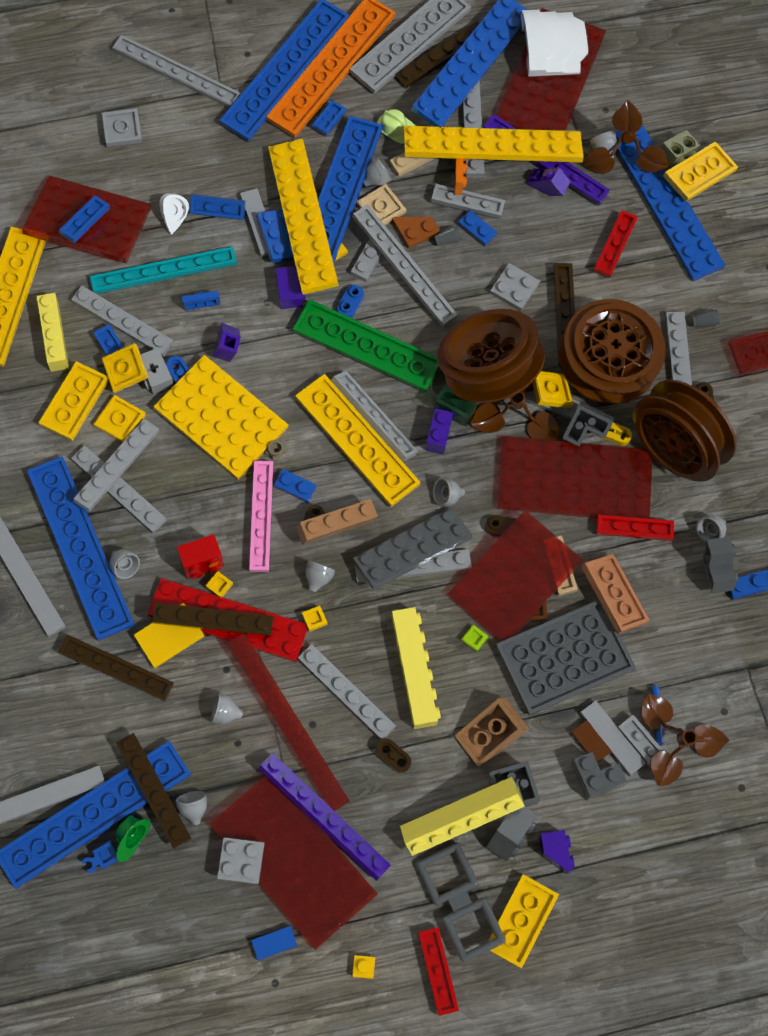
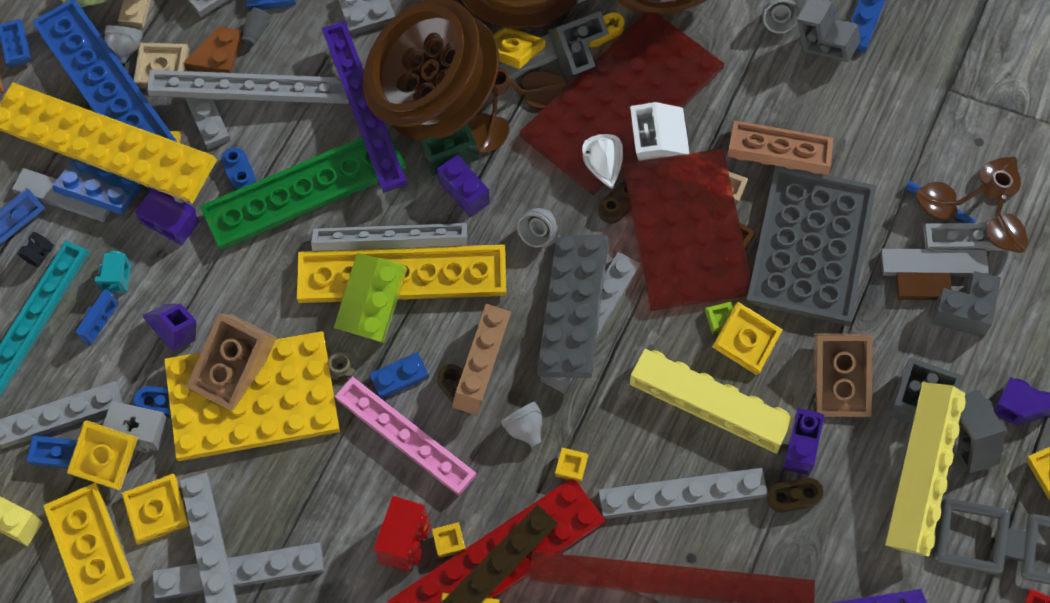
camera: 45 degrees left, 5 degrees down
red plate [596,514,674,541] -> none
none -> black wheel [17,232,54,268]
none -> teal brick [95,251,131,293]
none -> medium nougat slope [186,314,277,411]
none -> dark purple plate [322,21,407,193]
none -> lime slope [334,253,407,343]
none -> white piece [582,134,623,189]
none -> white slope [630,102,690,164]
none -> yellow tile [712,302,783,375]
none -> dark purple slope [783,408,825,476]

